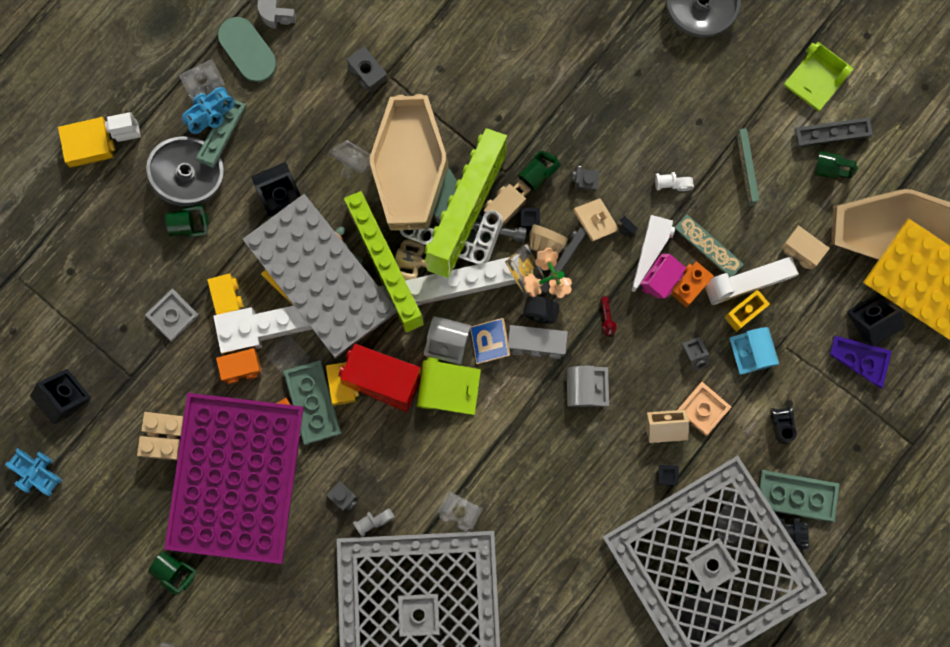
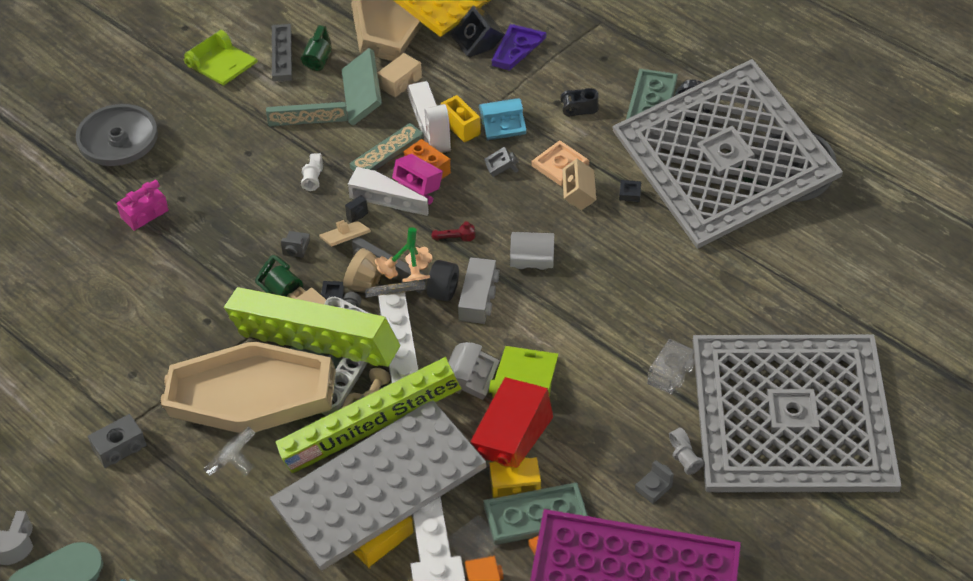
camera: 85 degrees left, 30 degrees down
black slope [251,162,301,217] -> none
piece [470,318,510,364] -> none
none -> dark pink brick [116,180,169,231]
none -> sand green tile [342,48,382,125]

